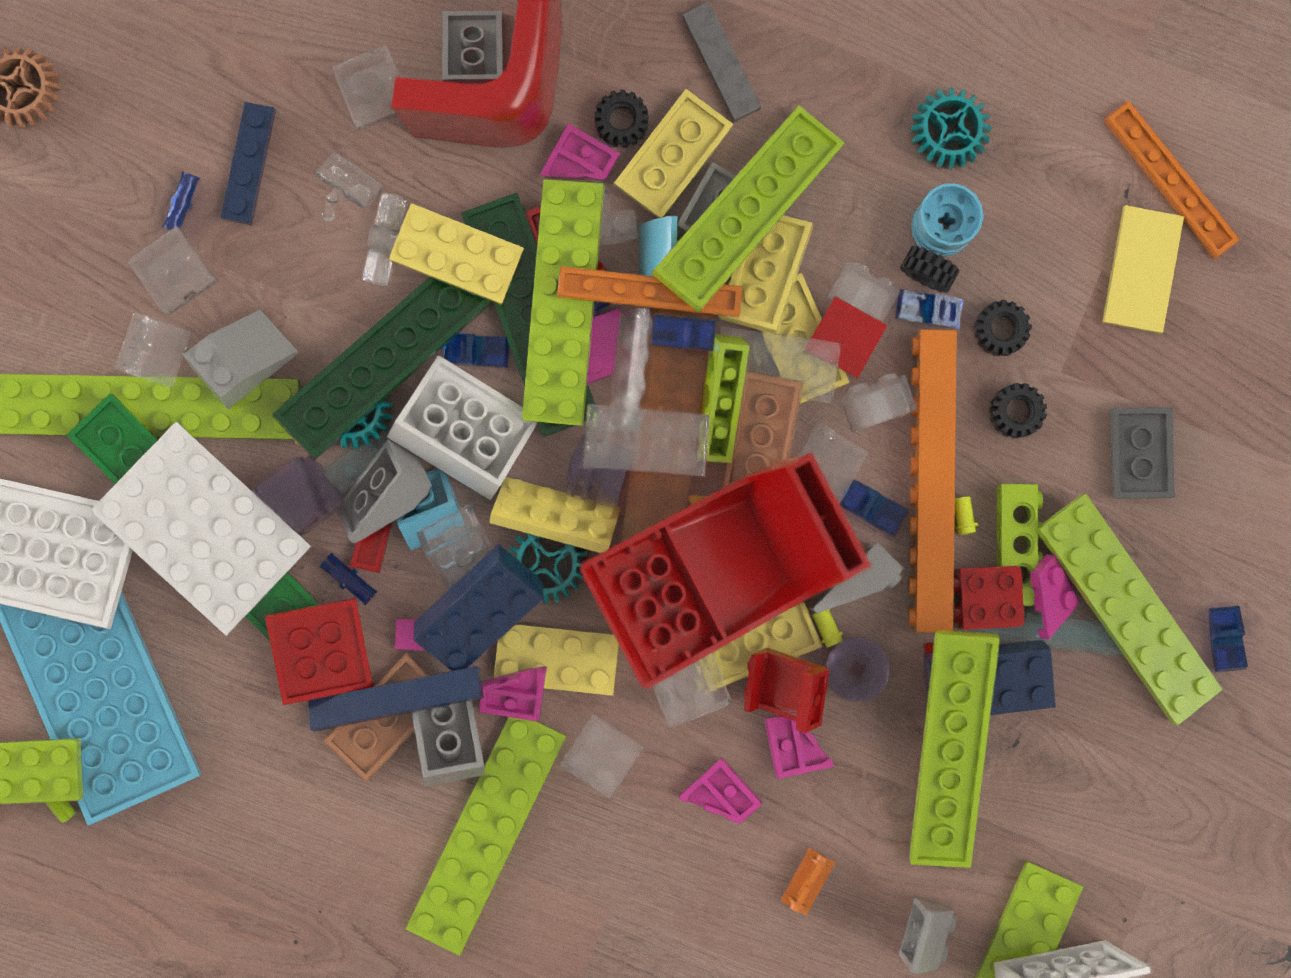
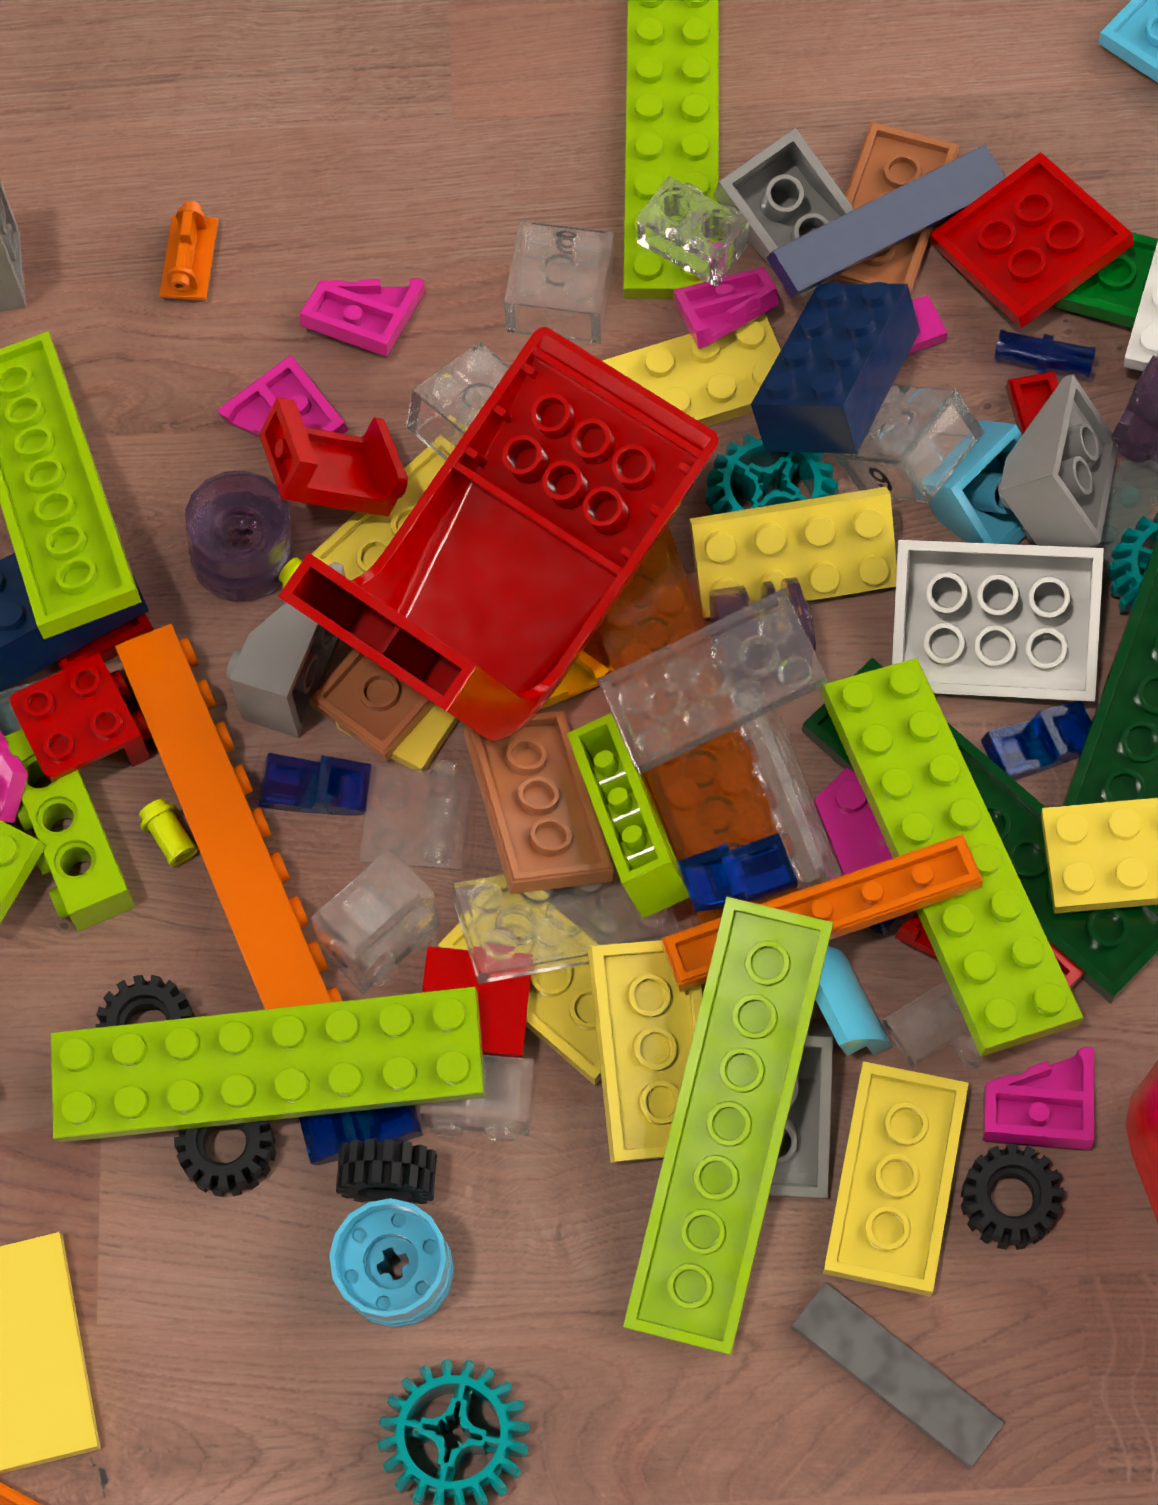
camera: 160 degrees right, 20 degrees down
none -> lime plate [51,987,486,1143]
none -> clear brick [637,176,749,287]

